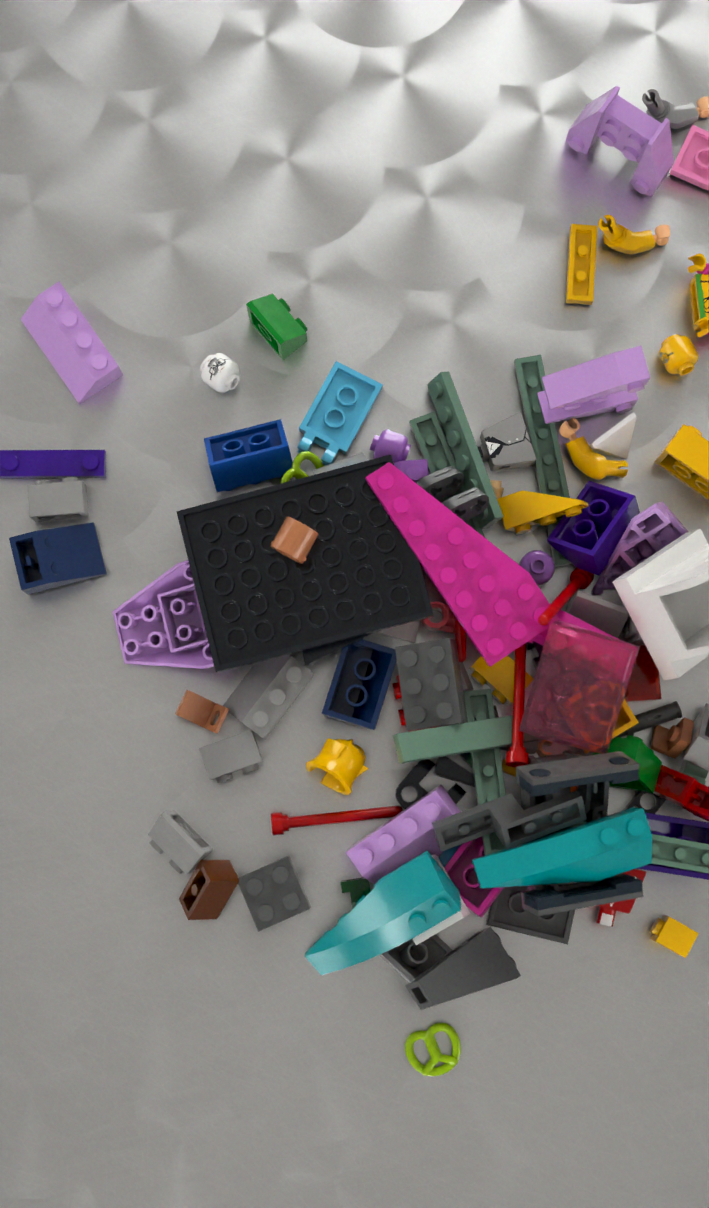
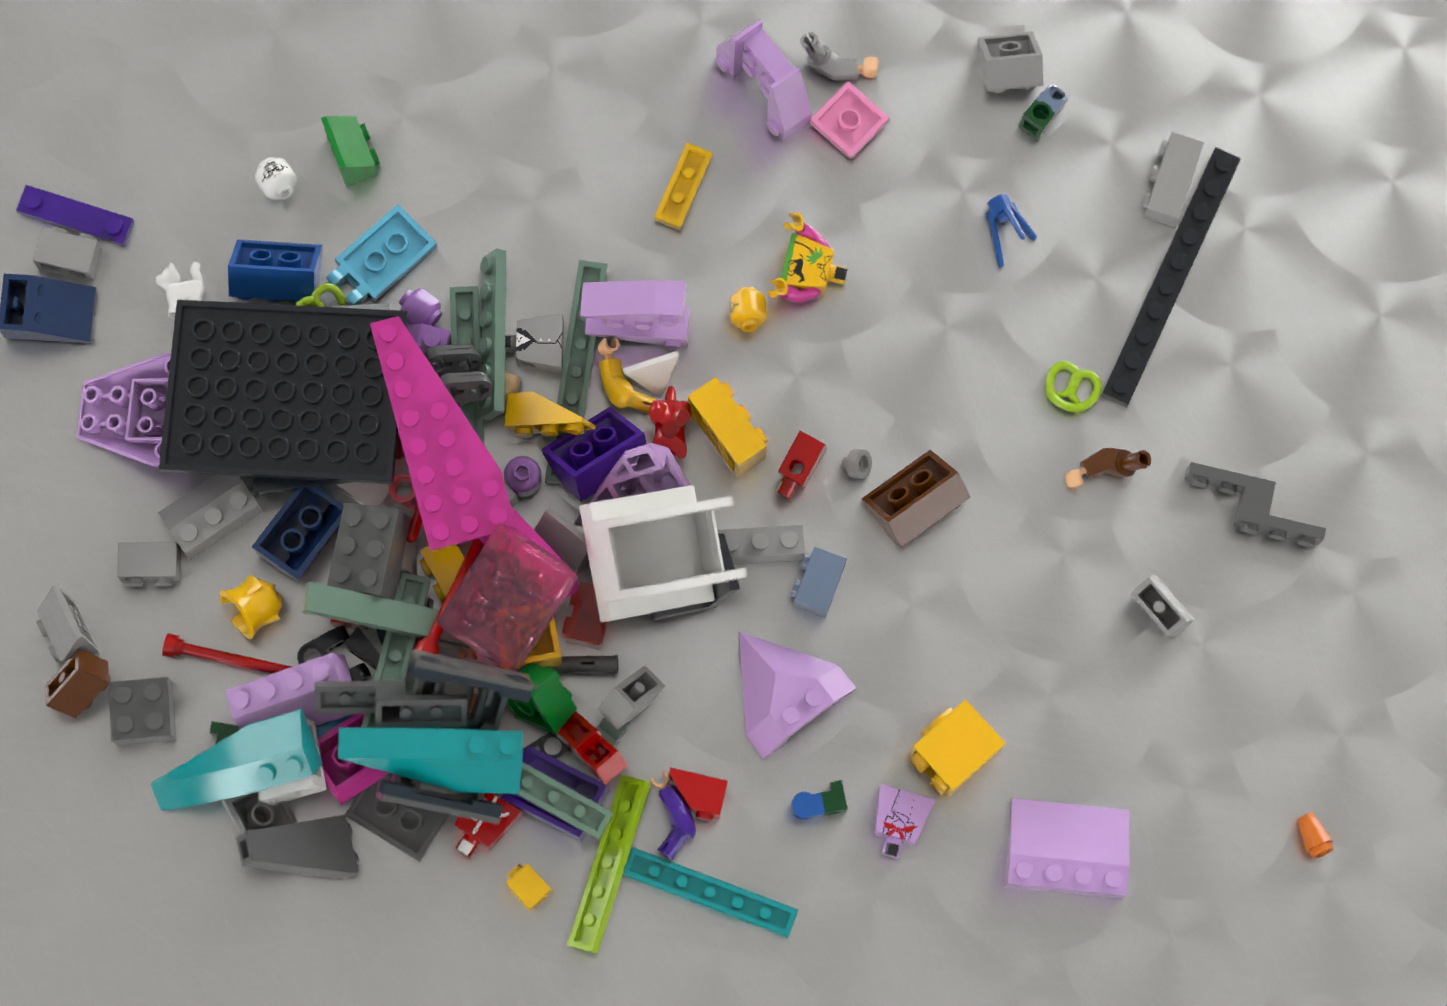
camera: 15 degrees right, 5 degrees down
lavender slope [21,281,123,404] -> none
nougat bracket [175,690,229,734] -> none
nougat piece [271,517,319,564] -> none
lime piece [405,1022,461,1076] -> none
red piece [538,568,594,626] -> none
yellow arm [598,215,670,255] -> none
nougat bracket [651,717,694,759] -> none
none -> white animal [156,262,206,319]
none -> red animal [649,386,692,459]

